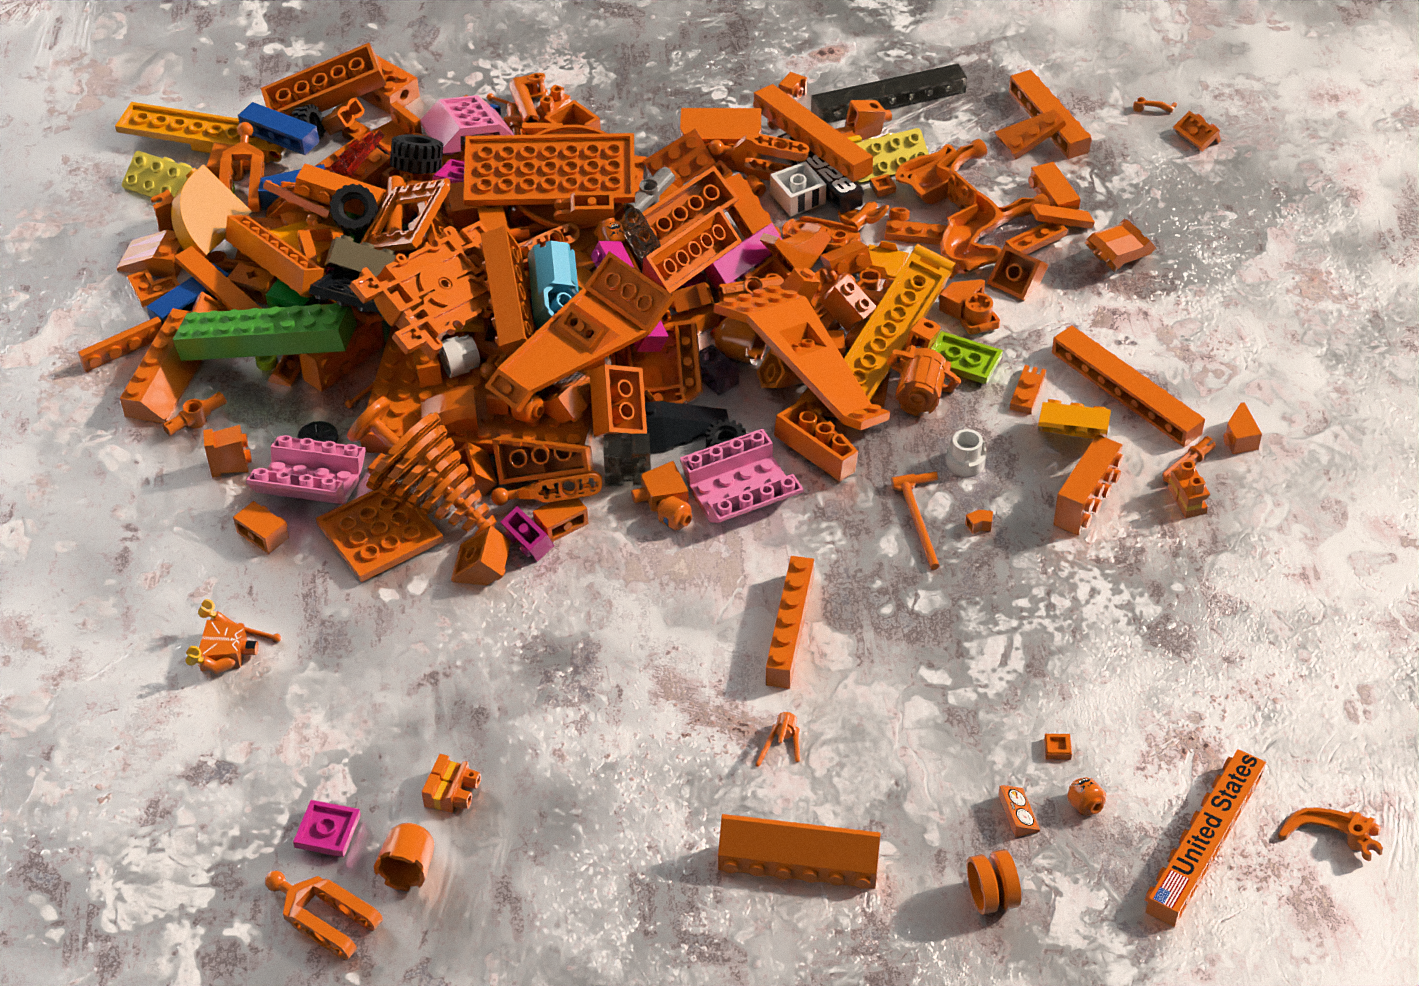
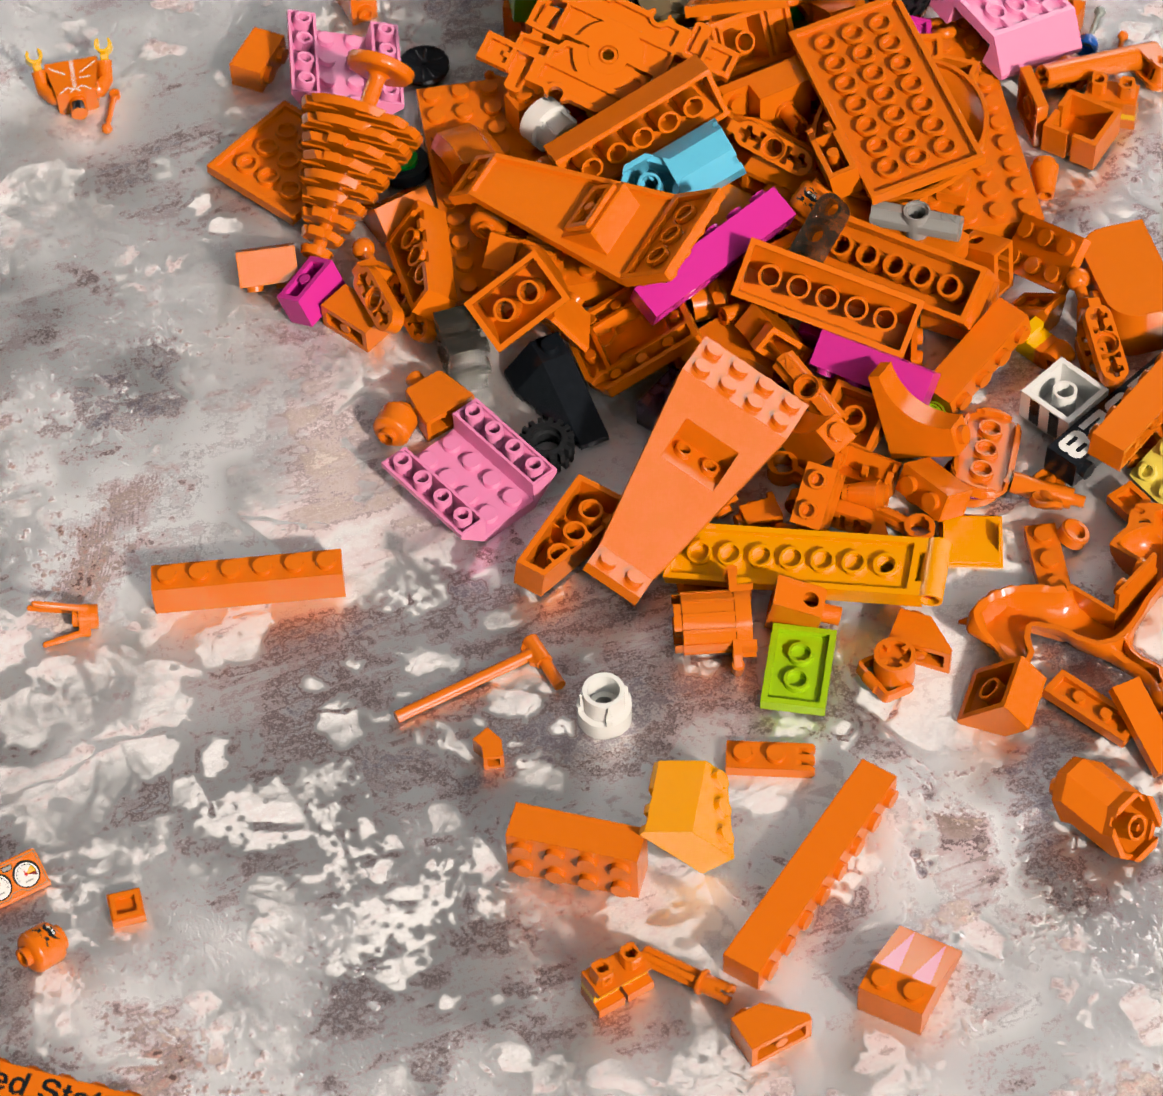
camera: 75 degrees right, 5 degrees up
none -> orange slope [857,925,963,1035]

